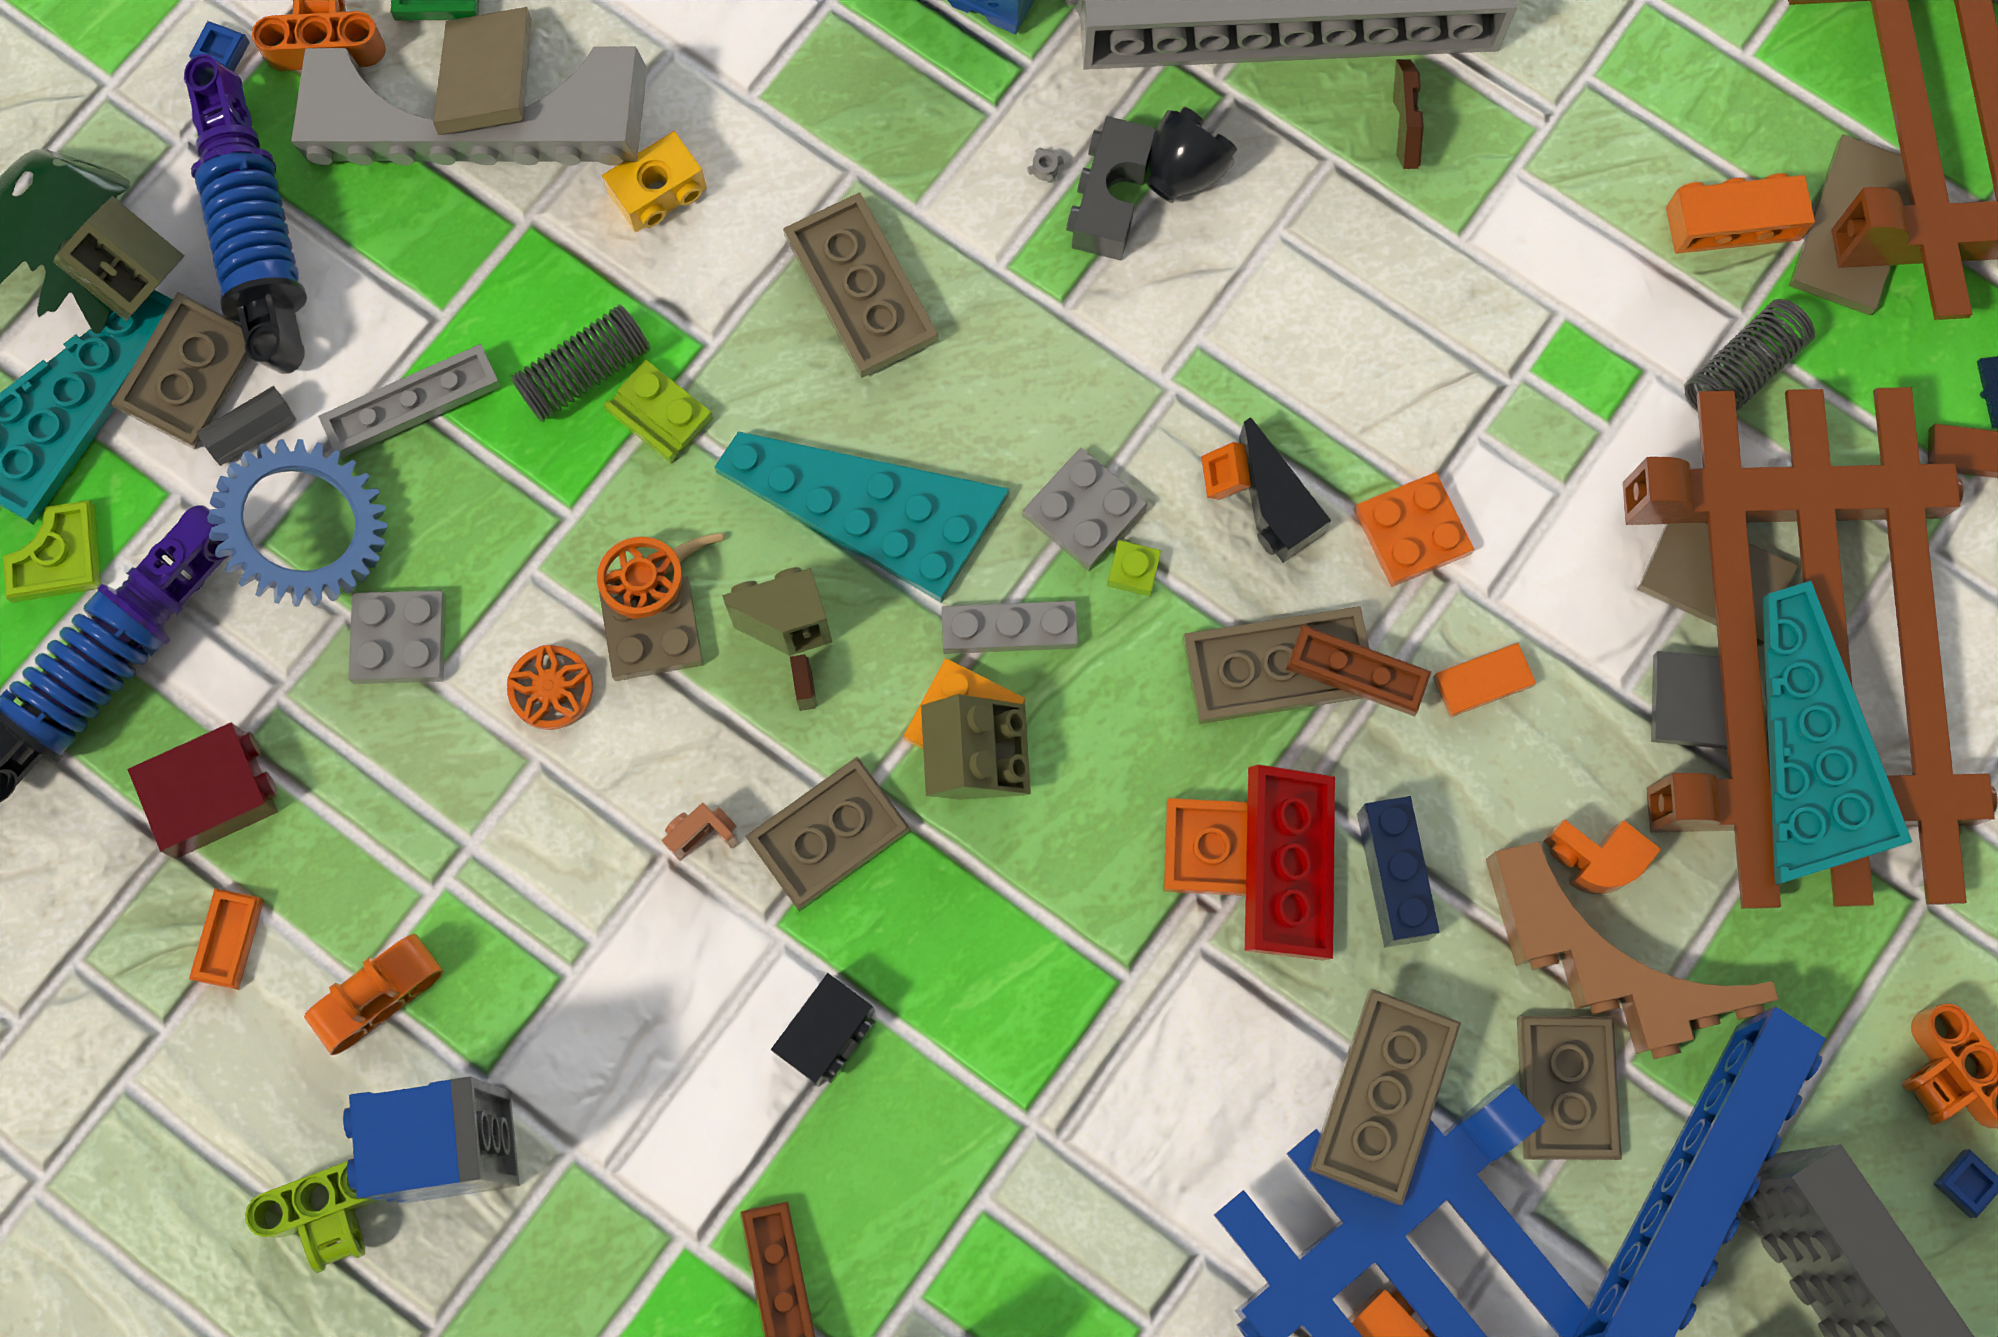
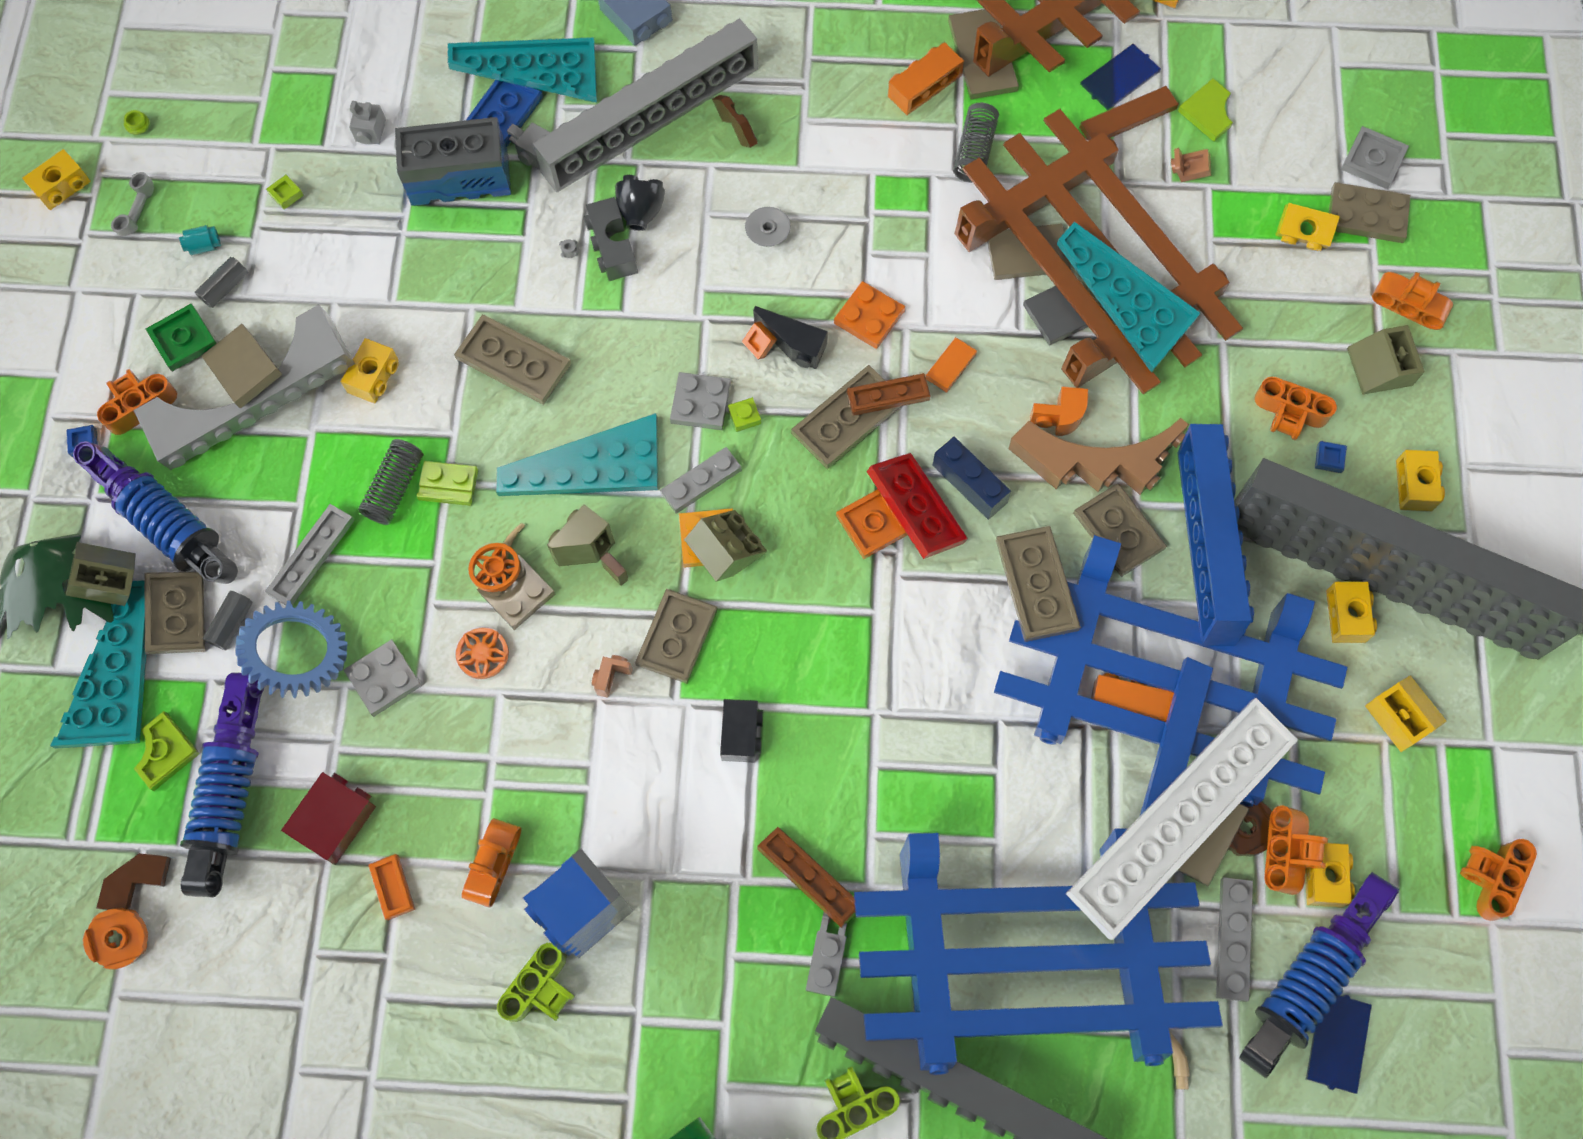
camera: 30 degrees left, 5 degrees down
none -> light grey piece [745,207,790,247]

